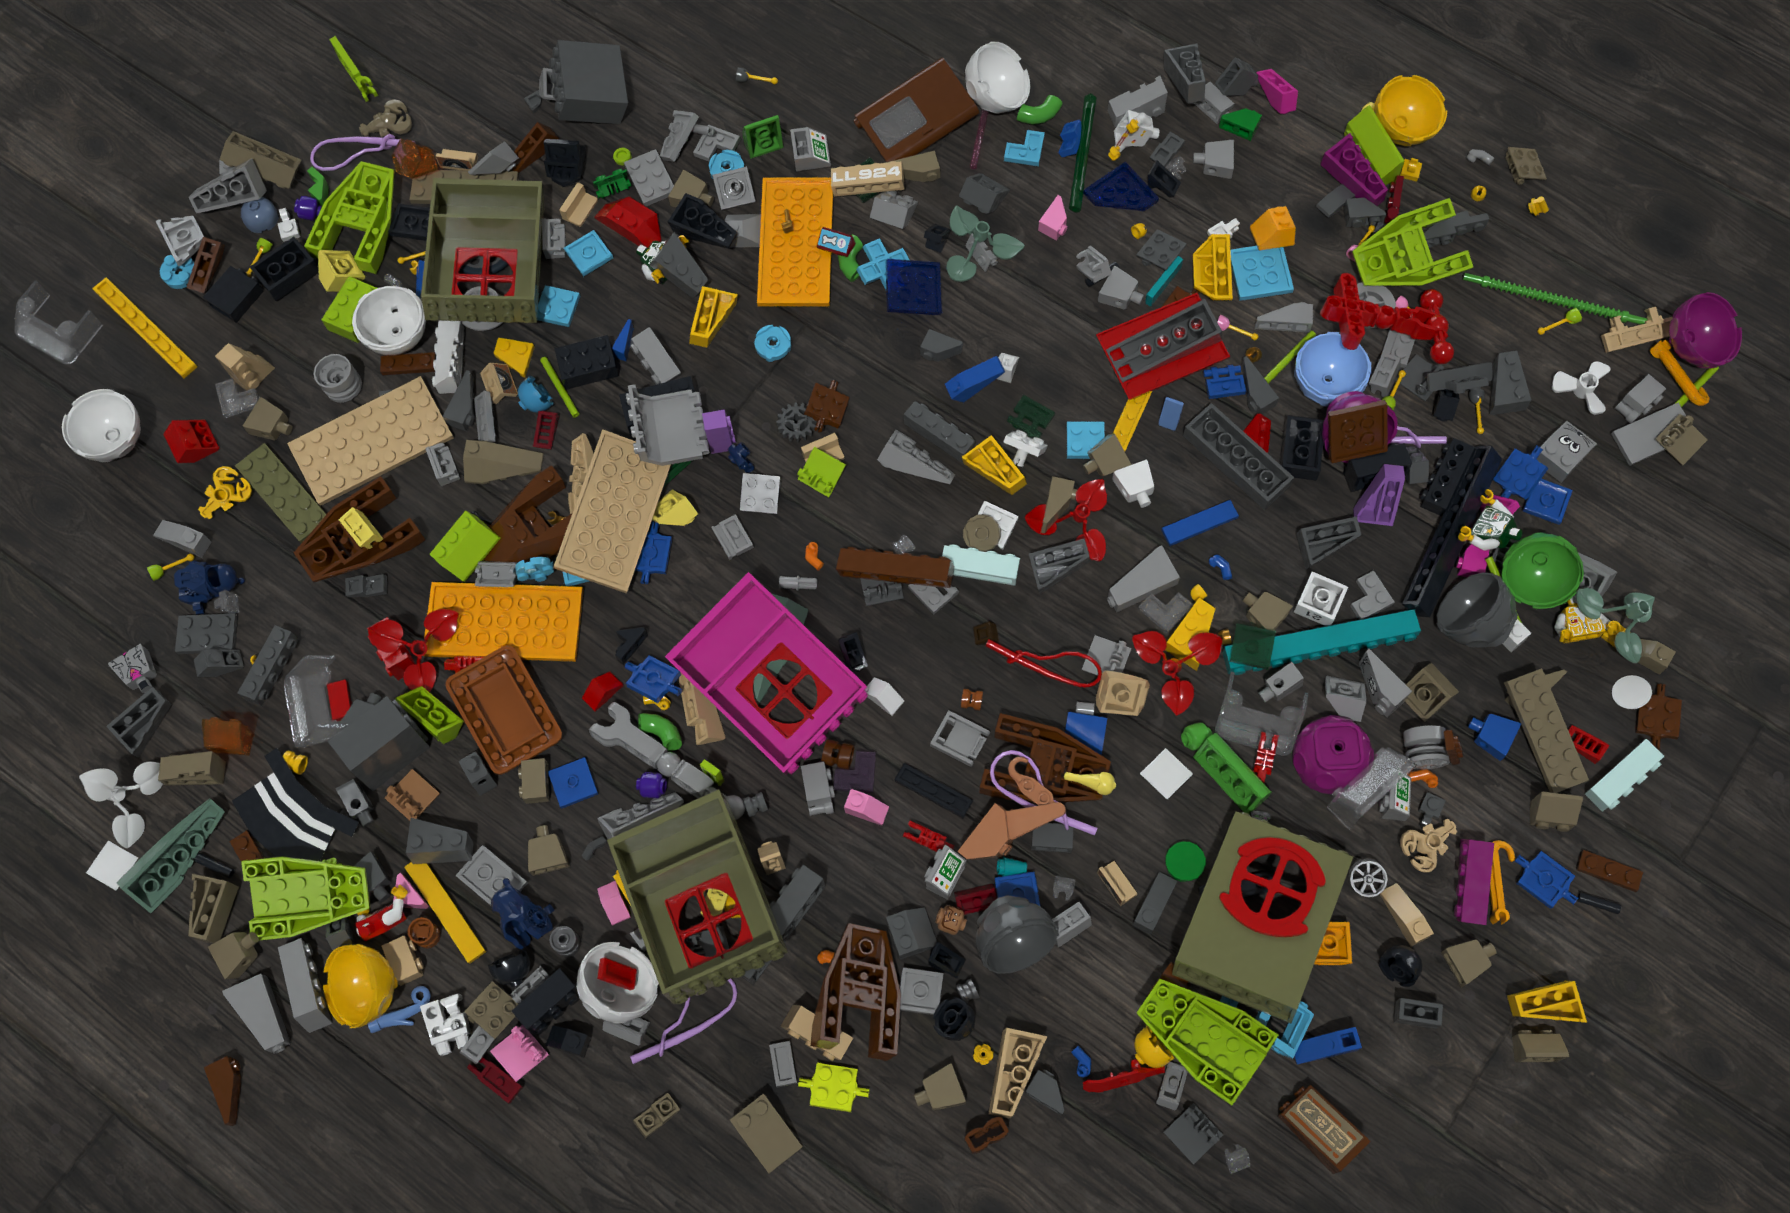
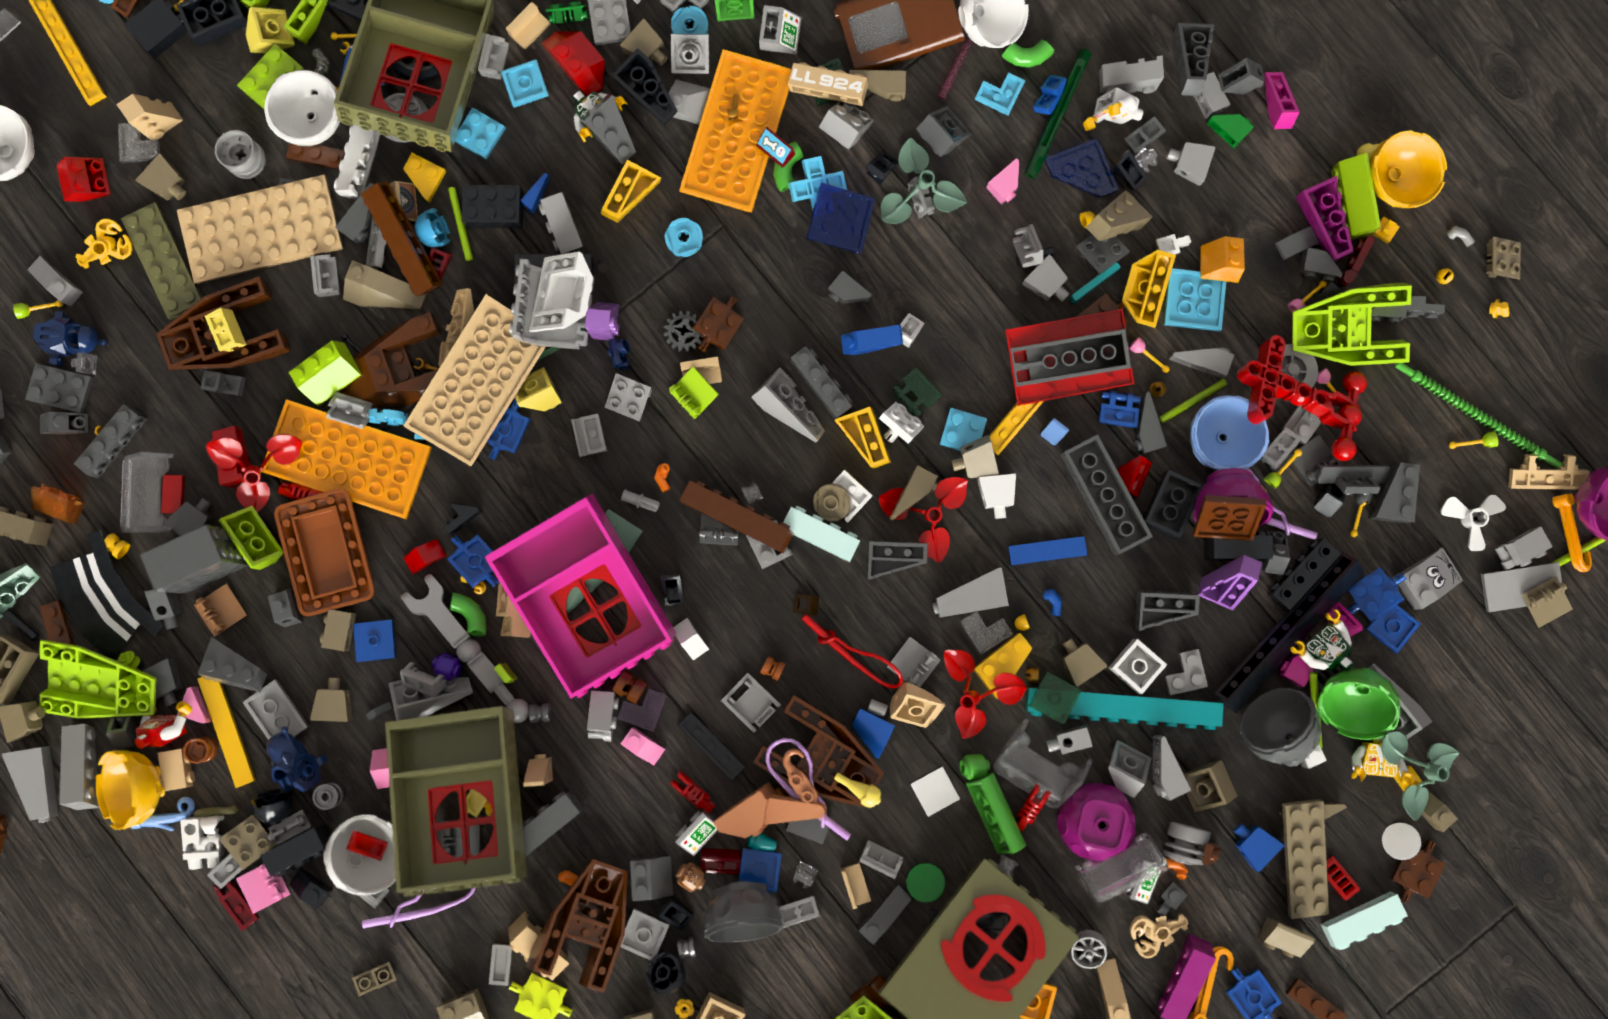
camera: 10 degrees right, 15 degrees up
none -> olive piece [193,805,239,817]
none -> reddish brown brick [361,181,443,297]
none -> light grey hinge [400,662,447,698]
none -> white slope [529,252,593,332]
none -> light grey hinge [859,840,903,879]
none -> dark tan wedge [1086,190,1152,241]

